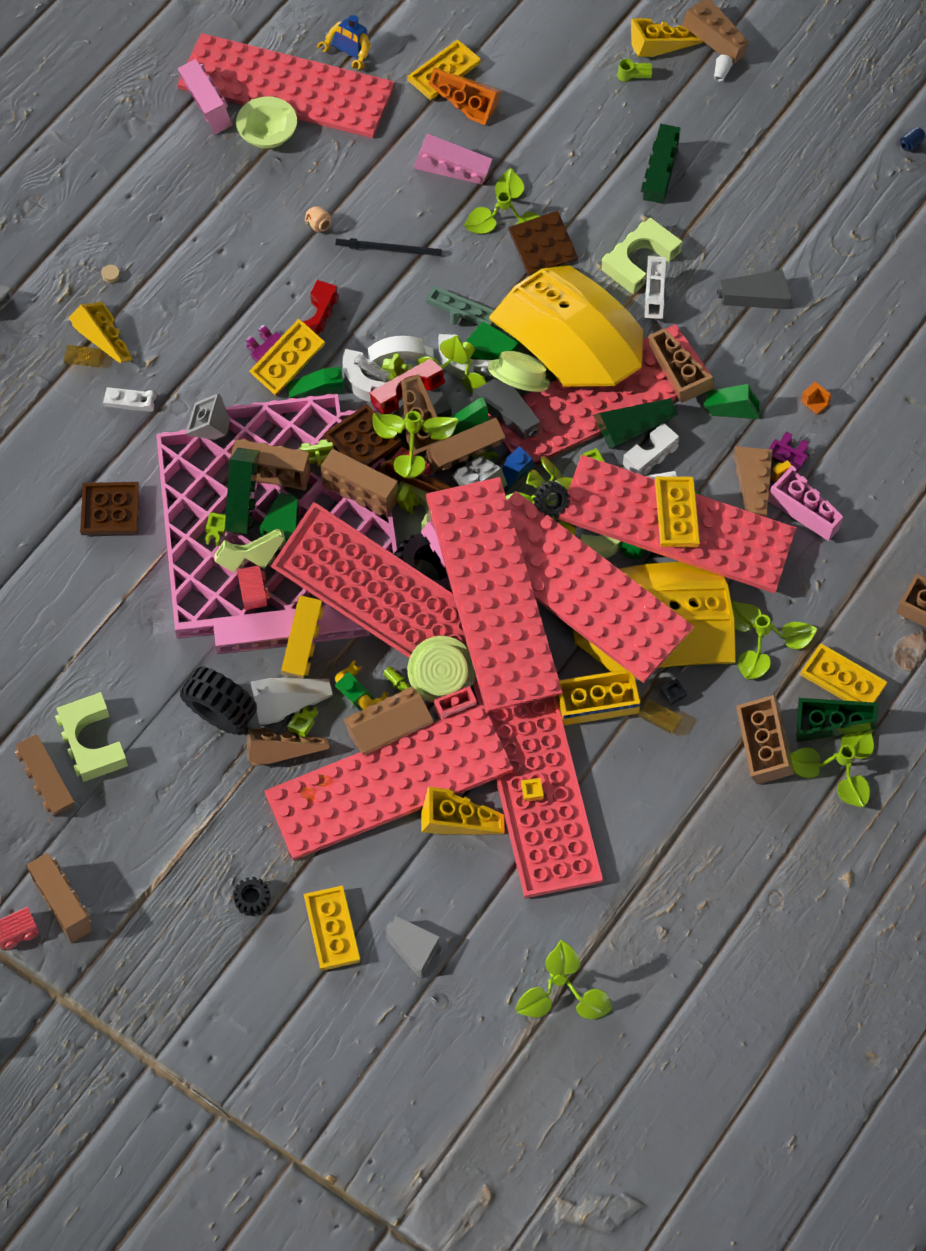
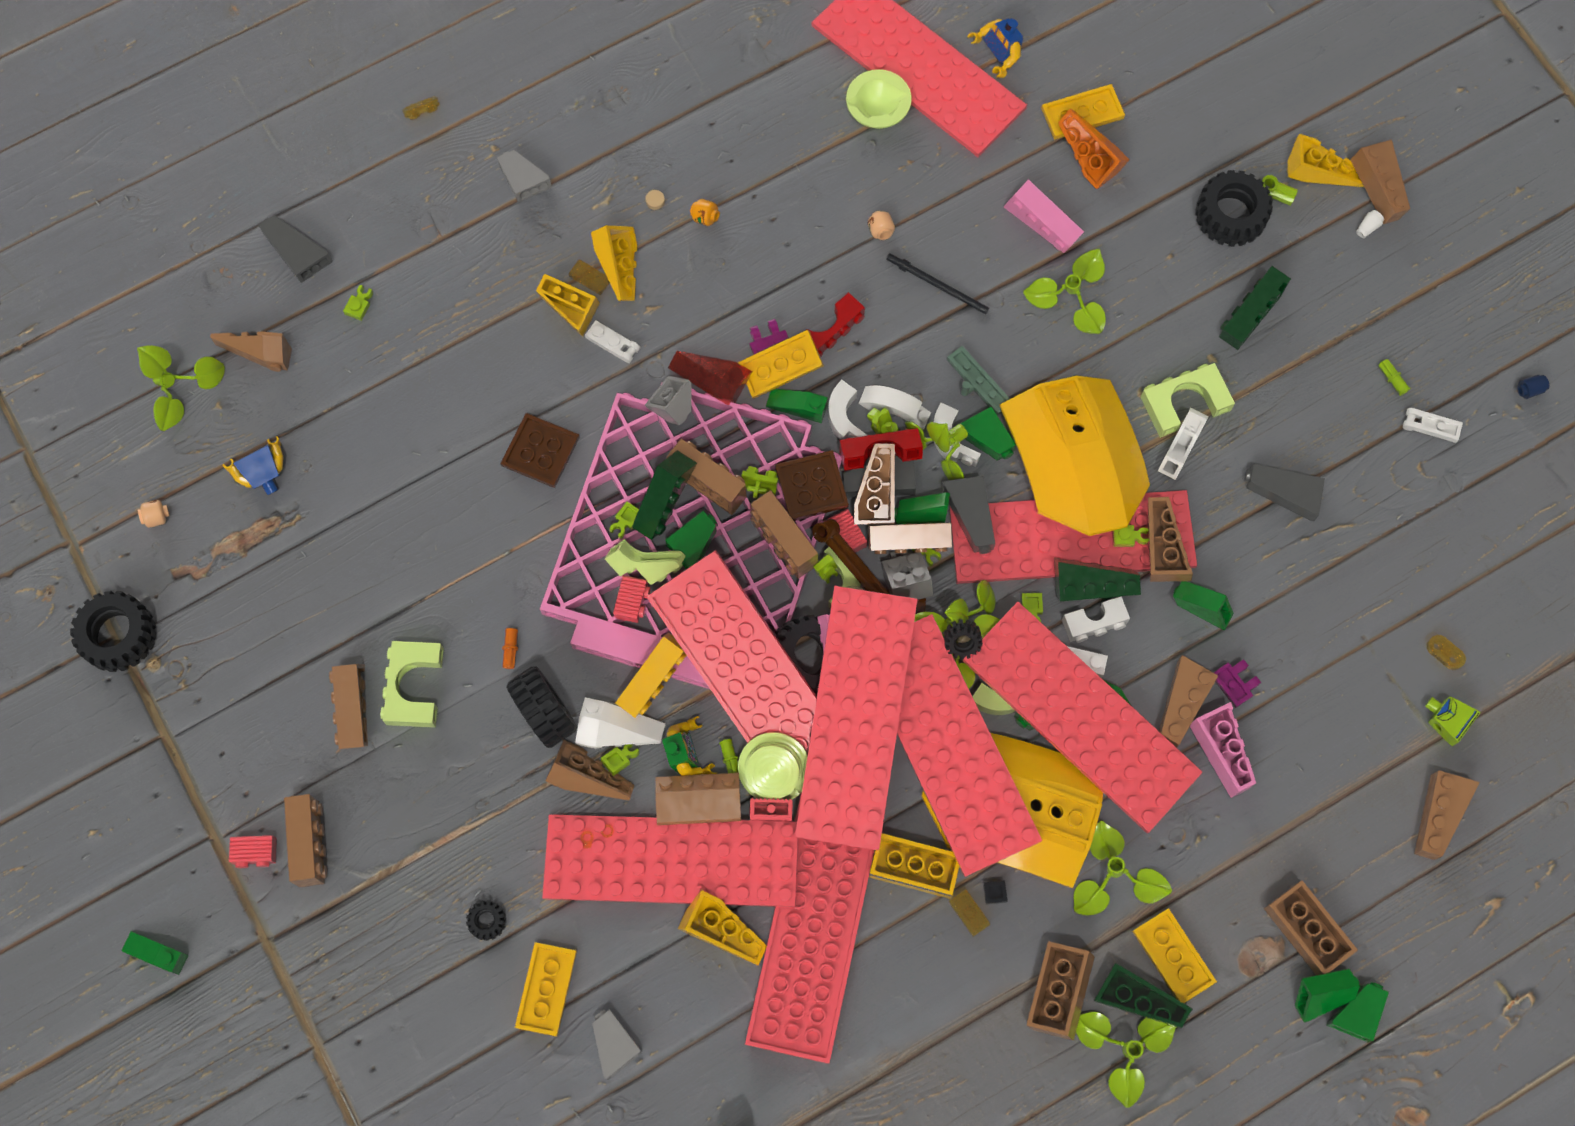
camera: 25 degrees right, 10 degrees up
bright pink wedge [177,59,233,135] -> none
clear pin [354,354,391,382] -> none
lime plant [373,411,458,478] -> none
yellowish green piece [488,351,550,392] -> none
blue arch [501,446,535,490] -> none
reddish brown plate [508,210,578,277] -> none
yellow plate [521,778,544,802] -> none
yellow plate [655,476,700,547] -> none
yellow plate [771,460,792,483] -> none
orange panel [801,381,832,415] -> none
none -> orange axle [502,628,518,669]
none -> yellow wedge [536,274,600,337]
none -> clear red wedge [668,351,753,405]
none -> light orange head [690,199,720,226]
none -> lime plate [1113,525,1149,547]
none -> black tyre [1195,170,1273,247]
none -> lime axle [1379,359,1411,396]
none -> white plate [1403,408,1463,443]

